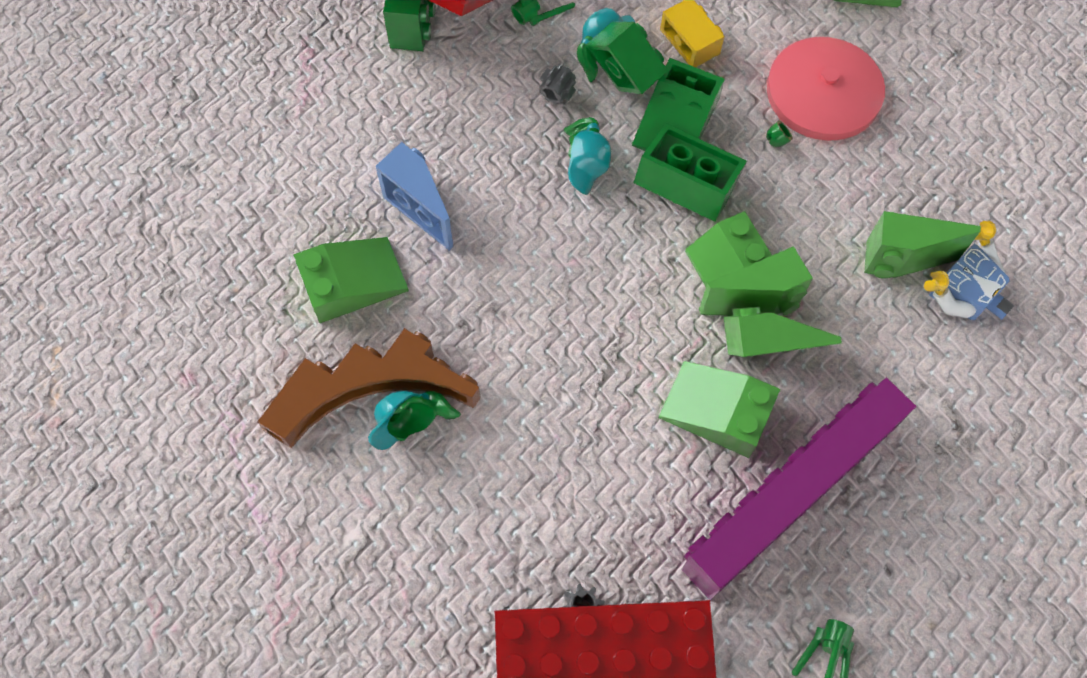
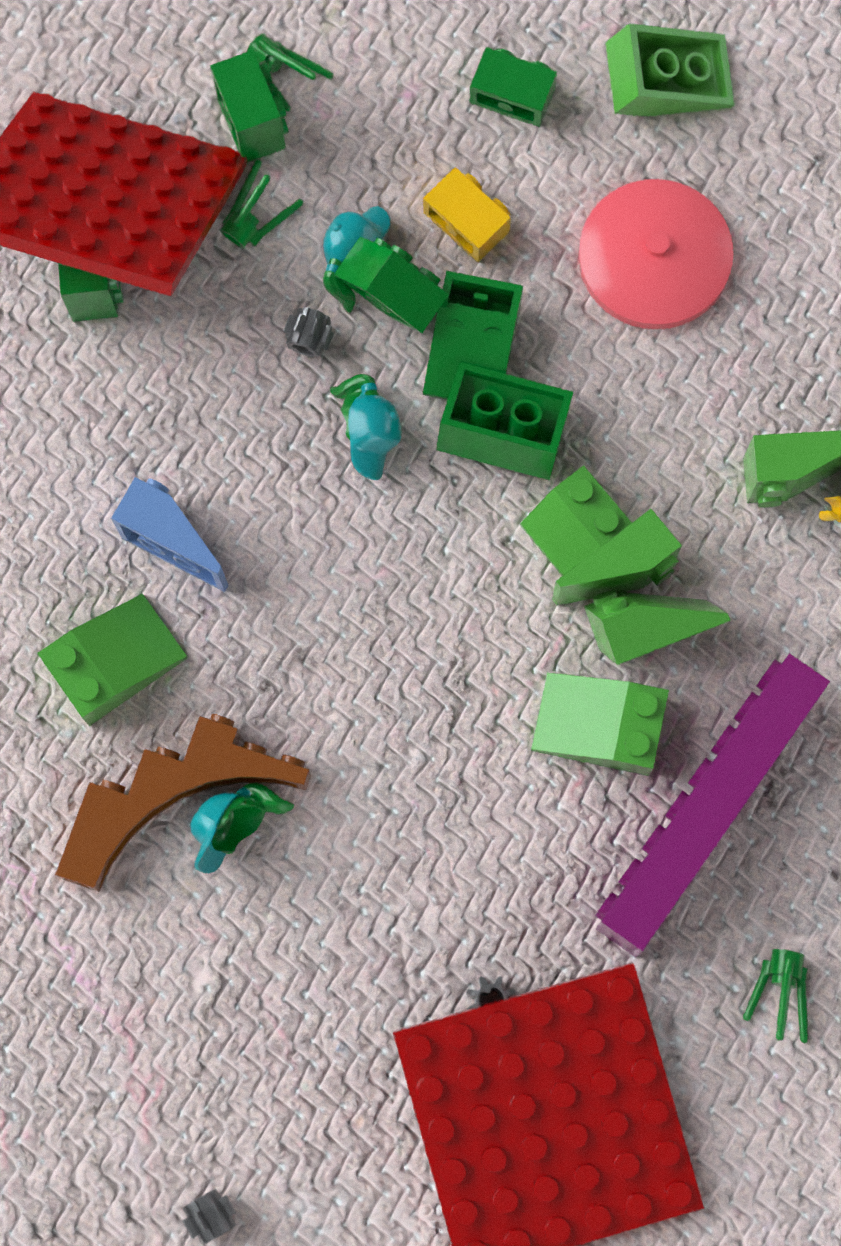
camera: 10 degrees left, 10 degrees up
green hinge [766,121,793,147] -> none

